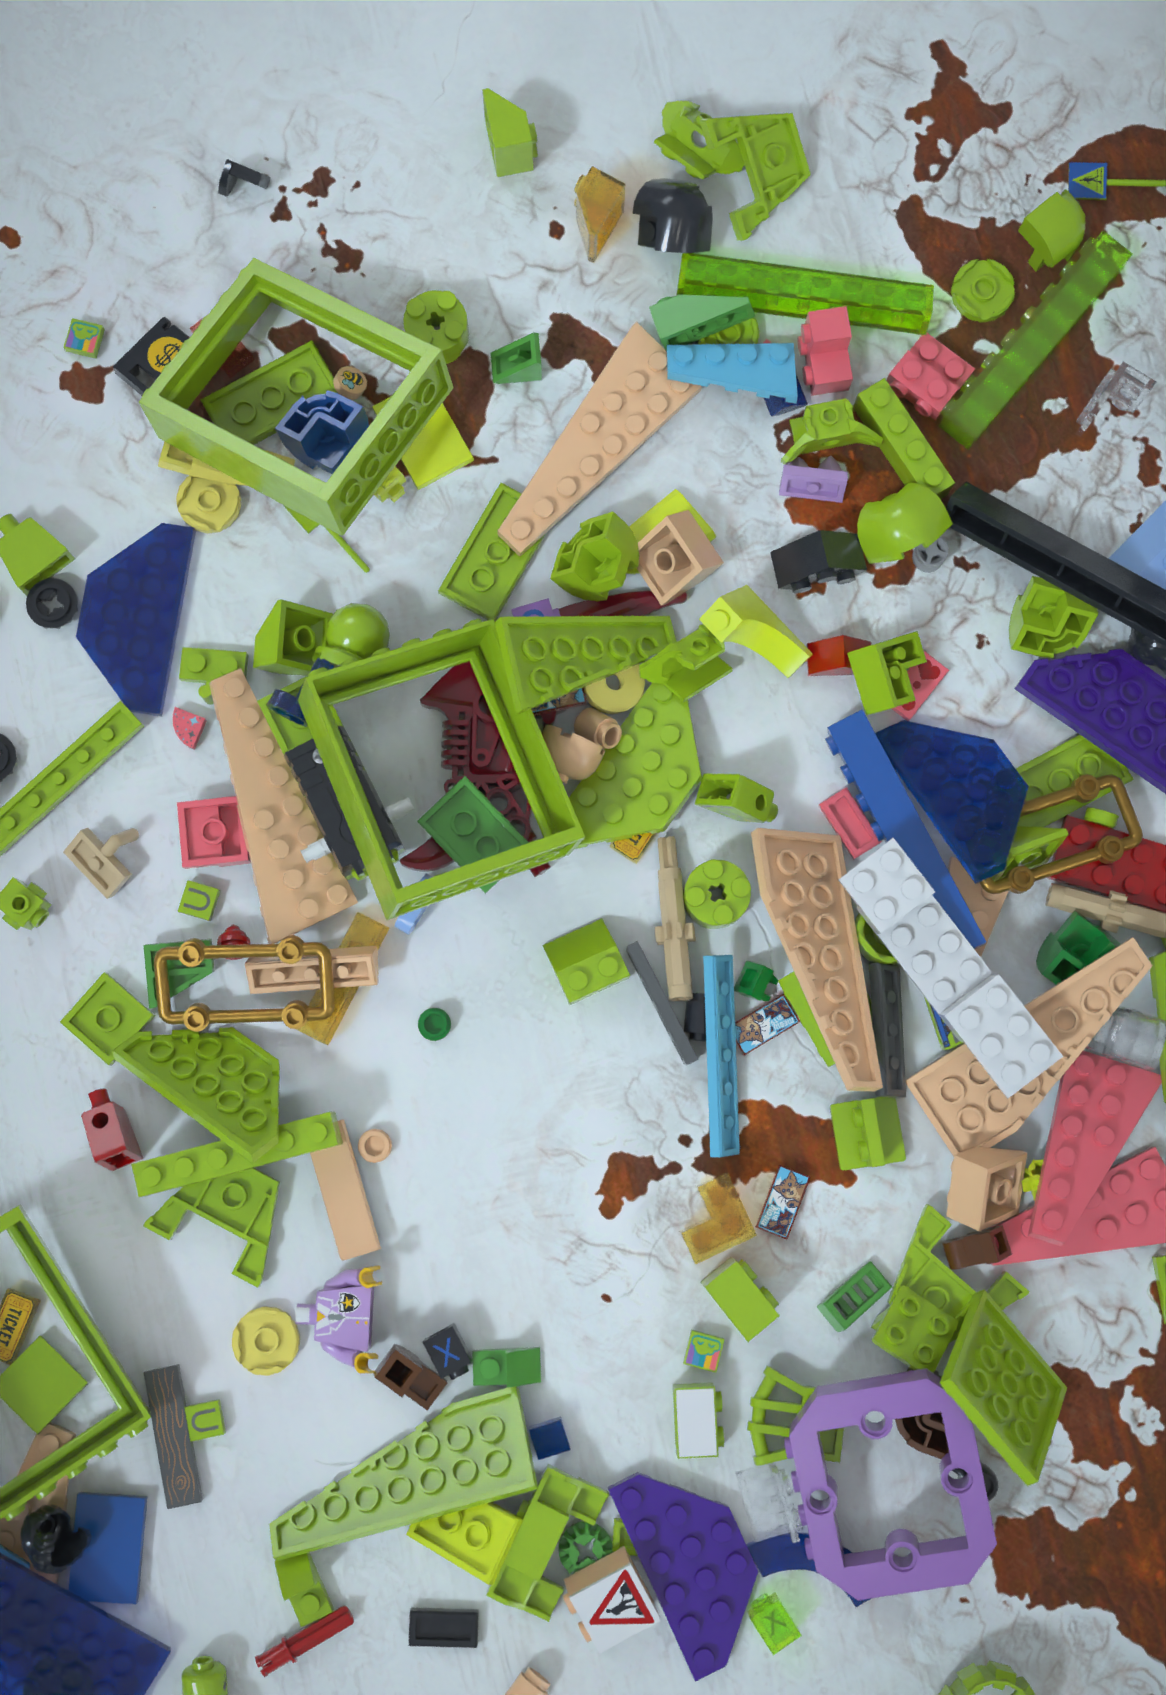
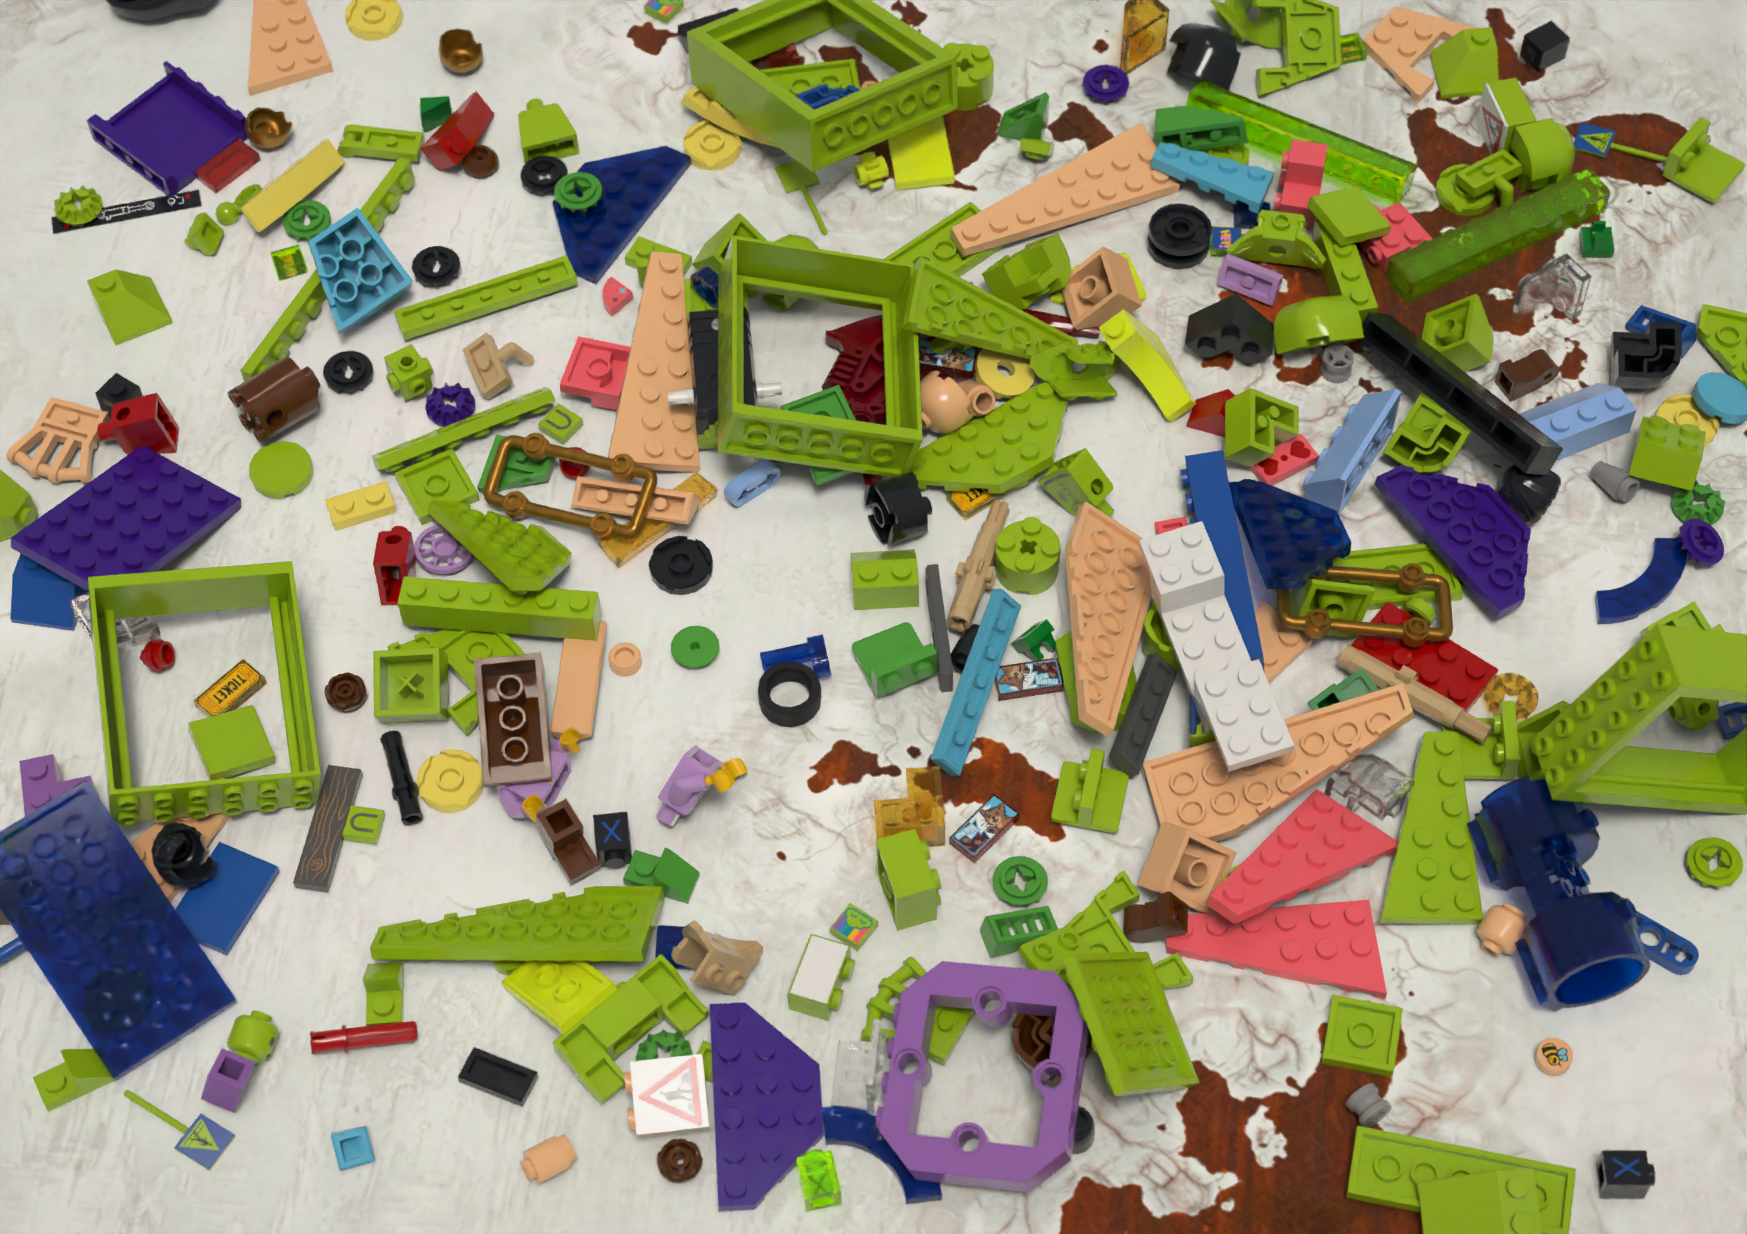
camera: 25 degrees right, 25 degrees down
green plate [418,1008,451,1041] -> none
none -> reddish brown plate [324,672,366,712]
none -> light yellow plate [325,481,397,531]
none -> lime plate [371,387,555,472]
none -> lime brick [373,647,448,723]
none -> black pin [380,731,423,825]
none -> lavender wheel [414,524,474,574]
none -> dark purple gear [425,382,475,426]
none -> reddish brown slope [474,652,552,787]
none -> bright green gear [554,172,602,213]
none -> black tile [649,536,713,595]
none -> lavender torso [657,745,747,826]
none -> reddish brown plate [657,1139,702,1183]
none -> bright green piece [671,626,719,668]
none -> tan piece [671,920,763,996]
none -> black tyre [758,661,821,727]
none -> clear blue piece [760,634,832,679]
none -> bright green bracket [852,622,937,698]
none -> black brick [864,472,932,545]
none -> bright green gear [993,856,1048,908]
none -> lime plate [1019,137,1054,160]
none -> dark purple gear [1082,65,1129,104]
none -> black wheel [1147,203,1212,269]
none -> tile [1210,226,1241,257]
none -> light blue slope [1303,389,1402,518]
none -> lime tile [1307,186,1391,246]
none -> clear neon green tile [1340,33,1367,65]
none -> light nougat wing [1362,6,1478,103]
none -> lime slope [1422,294,1494,372]
none -> lime slope [1430,27,1499,99]
none -> lime plate [1455,149,1522,216]
none -> piece [1476,78,1537,160]
none -> reddish brown leg [1495,349,1560,402]
none -> black brick [1520,21,1570,73]
none -> green tile [1579,221,1614,258]

